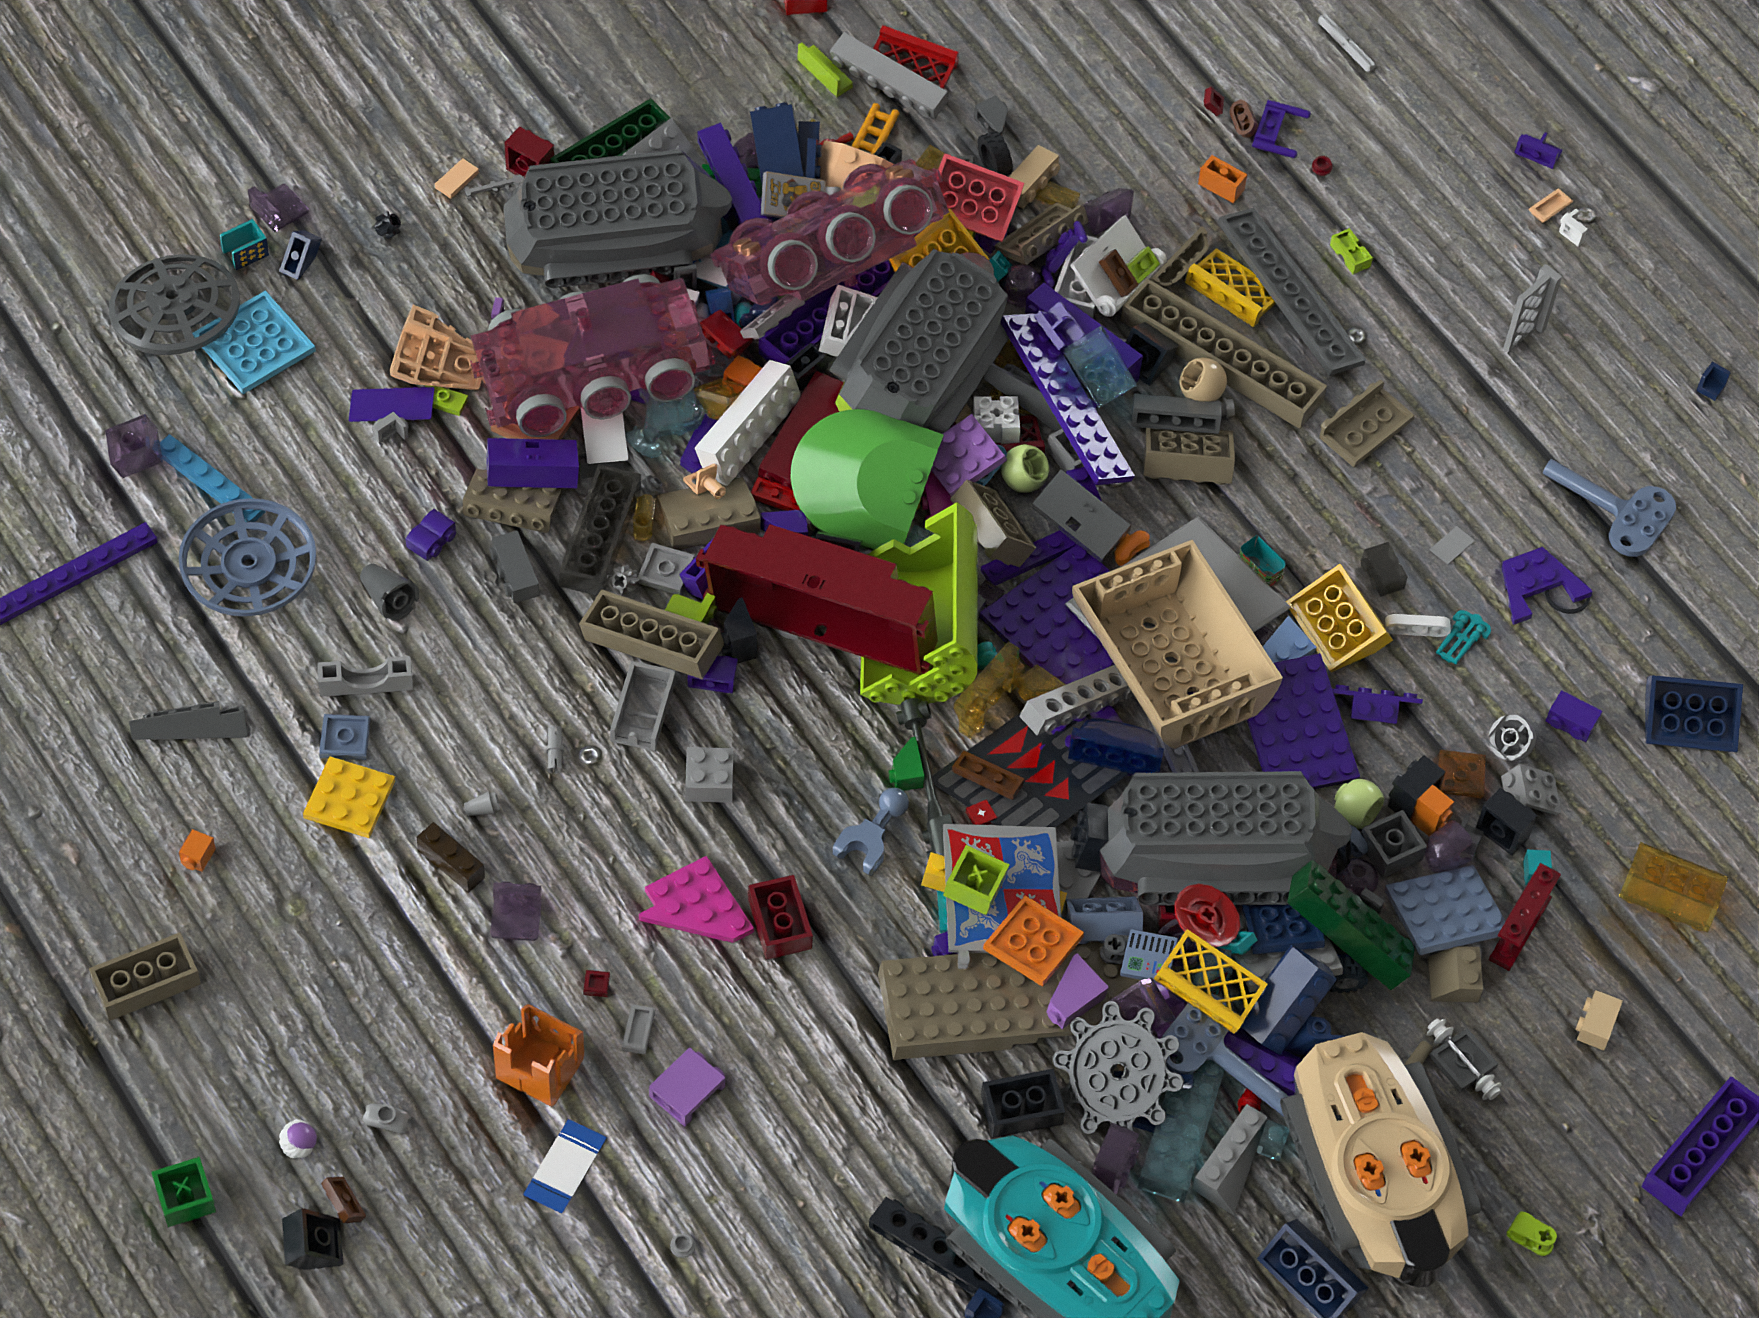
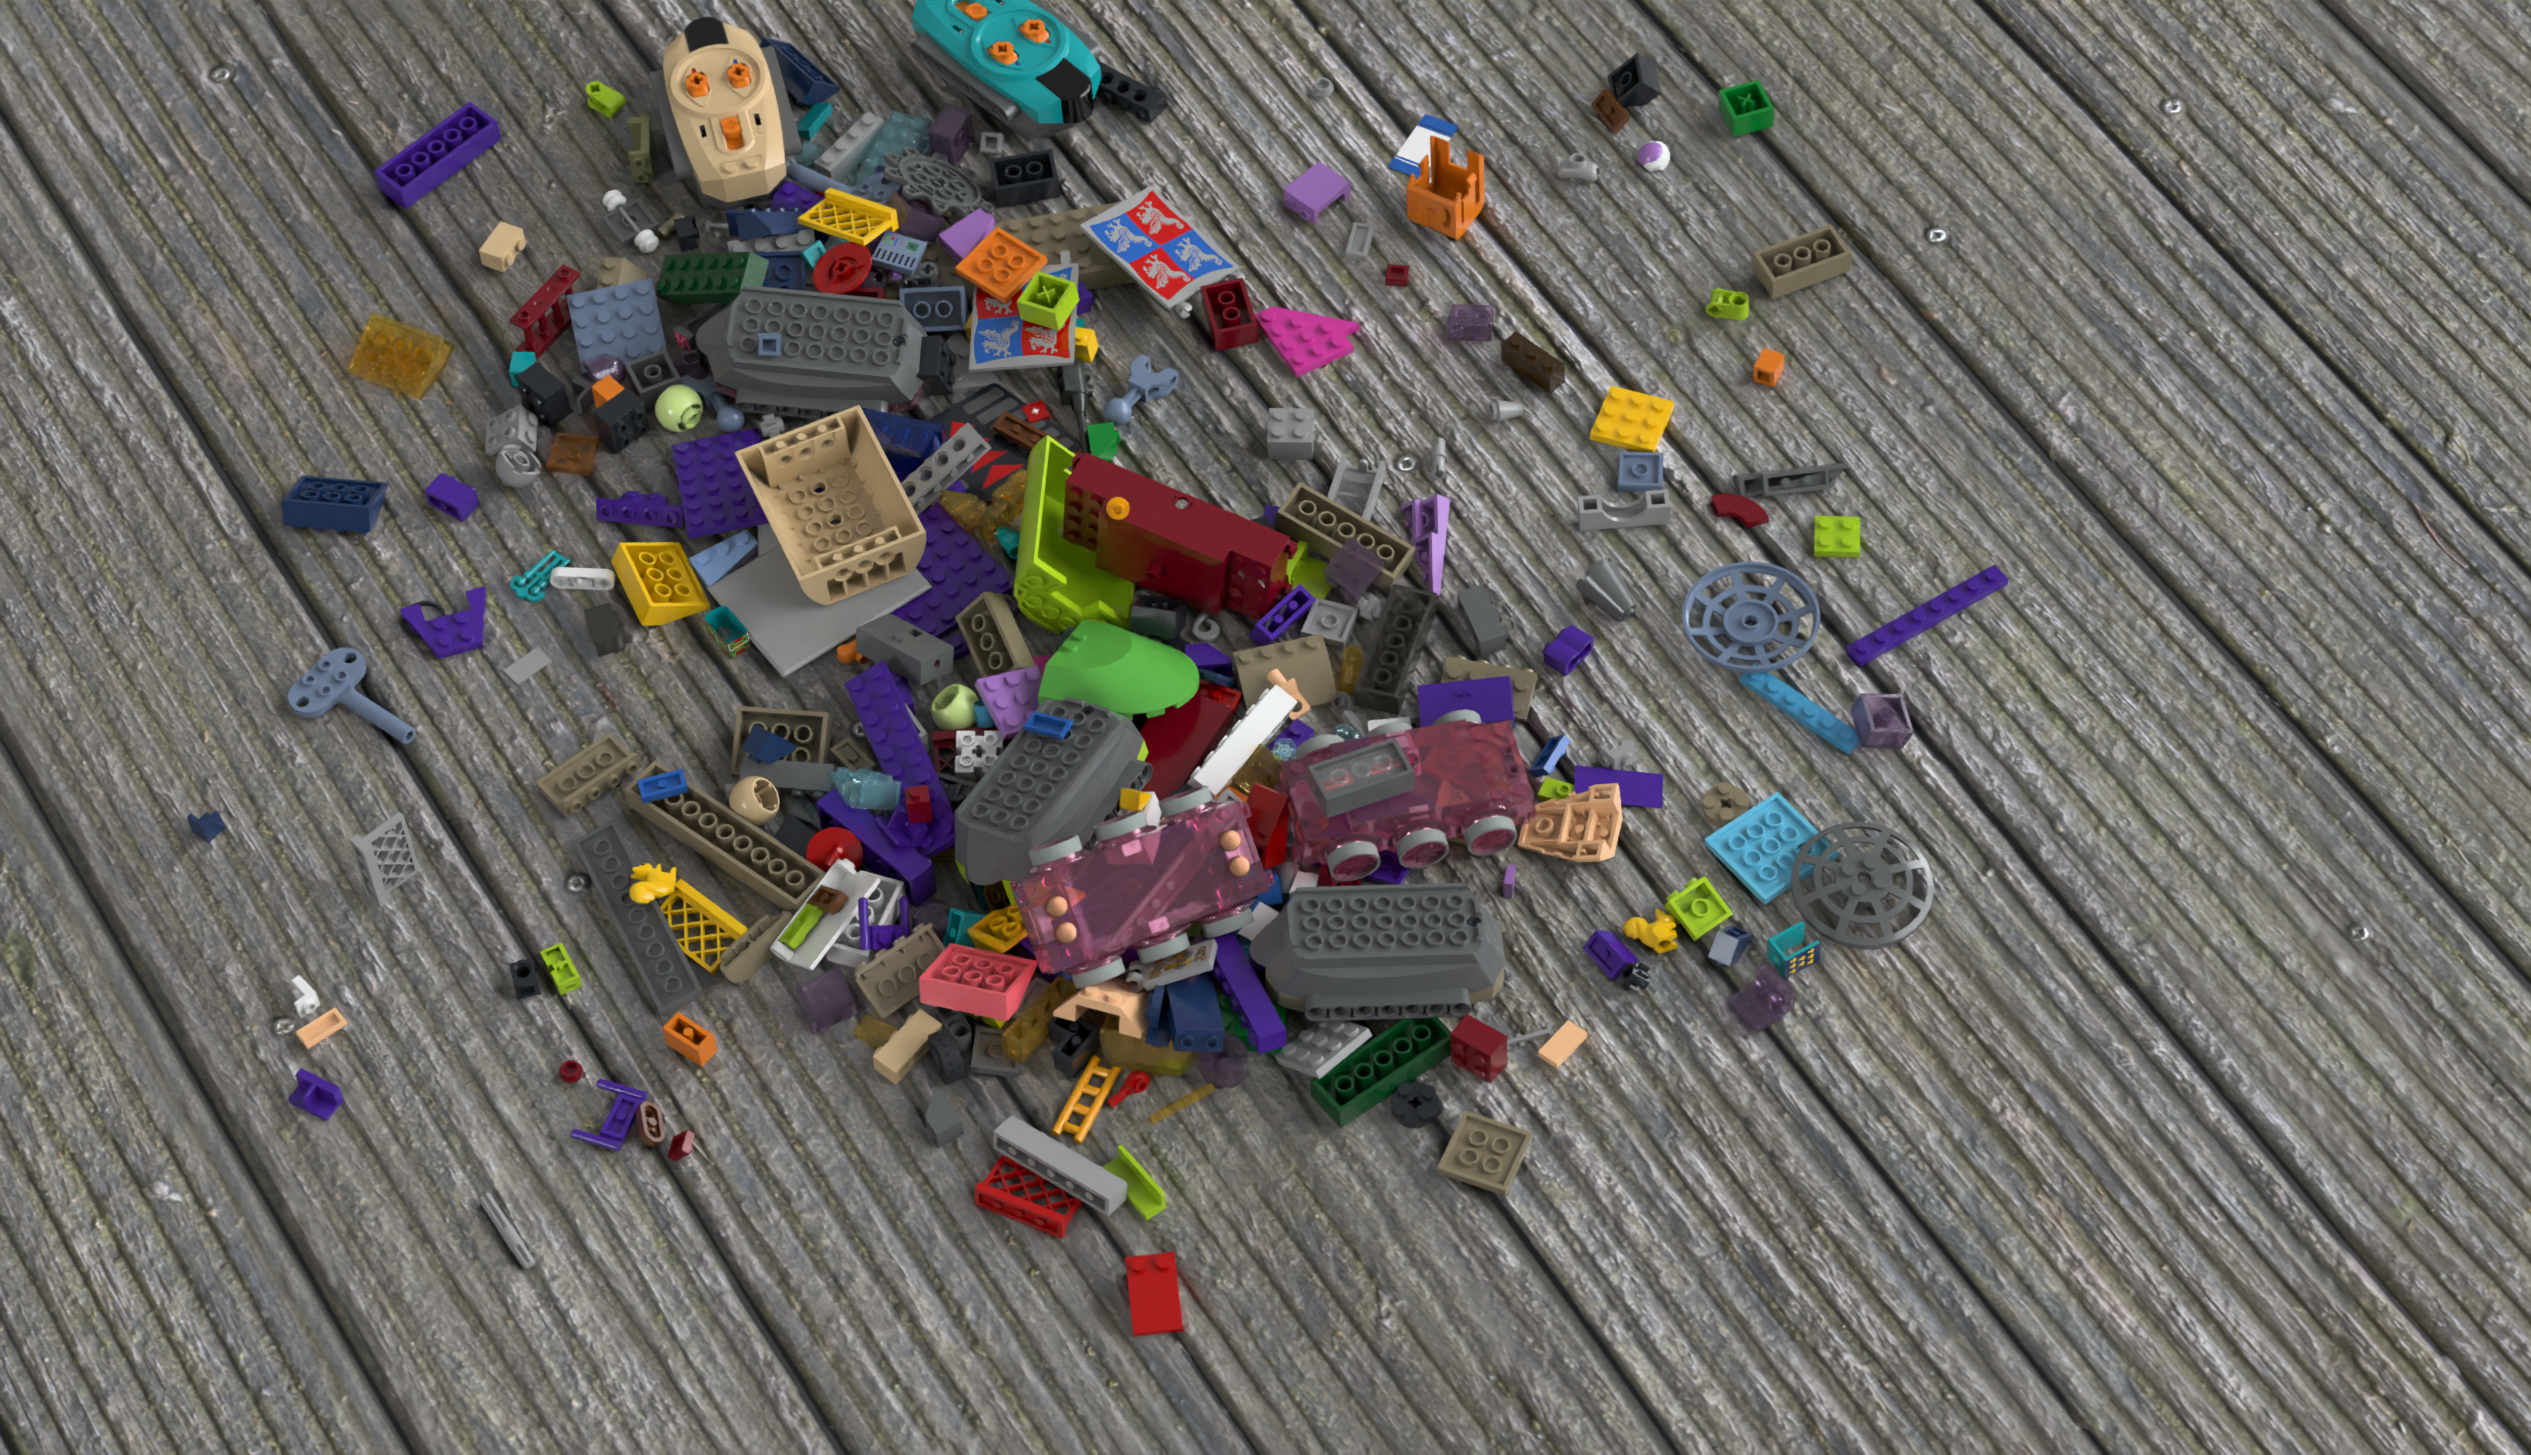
camera: 170 degrees left, 5 degrees down
none -> black brick [509,958,541,1000]
none -> olive panel [628,116,655,184]
none -> yellow animal [629,863,676,904]
none -> blue plate [637,769,689,804]
none -> black brick [673,215,700,252]
none -> dark blue slope [742,725,797,764]
none -> sand blue slope [758,333,781,356]
none -> teal slope [796,103,833,140]
none -> red shield [806,827,863,873]
none -> dark tan plate [830,737,877,782]
none -> dark red slope [904,785,933,825]
none -> blue tile [1022,711,1074,740]
none -> flag [1079,186,1245,319]
none -> light orange plate [1106,497,1130,520]
none -> yellow slope [1119,788,1151,812]
none -> dark blue tile [1198,668,1239,689]
none -> clear light blue tile [1273,738,1297,762]
none -> brick [1307,738,1415,818]
none -> clear purple bracket [1323,538,1385,603]
none -> black plate [1391,1082,1440,1129]
none -> medium lavender wedge [1400,494,1450,597]
none -> dark tan plate [1437,1110,1533,1196]
none -> blue plate [1529,734,1570,778]
none -> dark purple panel [1583,930,1640,980]
none -> yellow animal [1623,908,1678,954]
none -> lime plate [1664,876,1733,942]
none -> dark tan plate [1702,782,1749,827]
none -> lime piece [1705,288,1749,321]
none -> dark red tile [1711,494,1769,528]
none -> lime plate [1814,516,1860,558]

